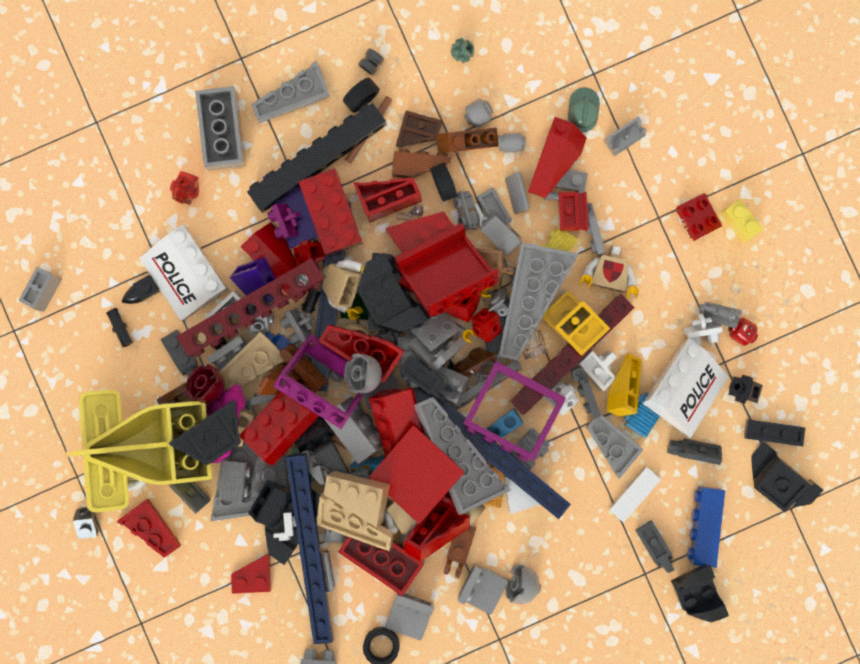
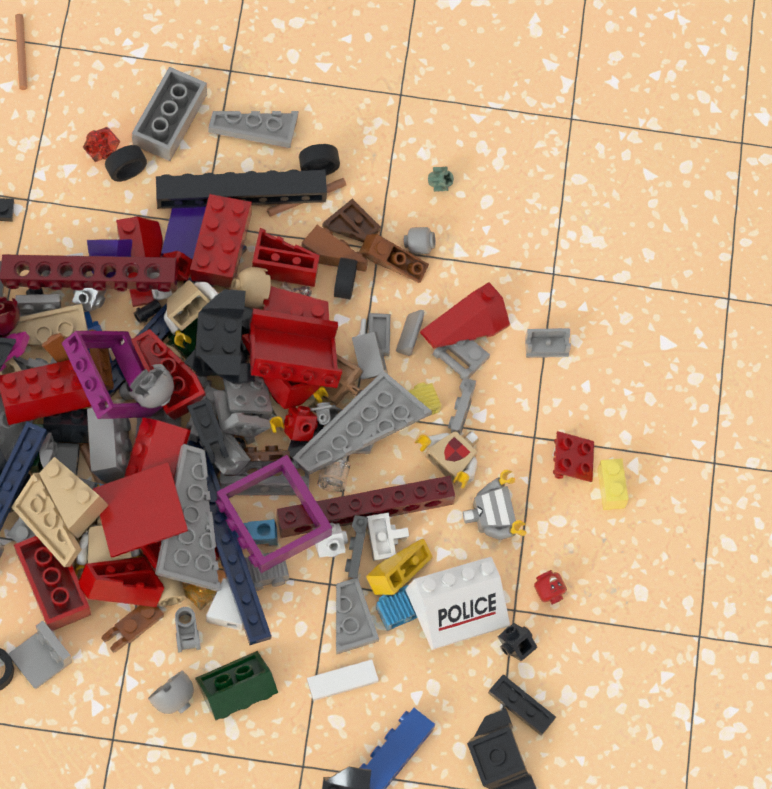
camera: 25 degrees right, 20 degrees down
white slope [139,224,229,321] -> none
magenta hips [267,203,301,239] -> none
light grey hips [280,308,314,344] -> none
dark grey wheel [358,48,384,75] -> none
light grey hinge [453,191,479,231] -> none
light grey bracket [457,563,508,615] -> none
light grey brick [498,132,526,153] -> none
yellow bracket [542,290,610,356] -> none
red plate [558,192,588,231] -> none
sand green piece [568,87,600,132] -> none
dark grey hinge [635,520,675,573] -> none
dark grey hinge [667,438,722,465] -> none
white hips [683,313,722,345] -> none
light grey hinge [699,302,742,328] -> none
none -> nougat bar [15,14,27,90]
none -> black tyre [105,145,147,182]
none -> light grey piece [175,607,201,653]
none -> dark green slope [195,651,278,721]
none -> tan cylinder [231,267,271,310]
none -> torso [462,470,526,540]

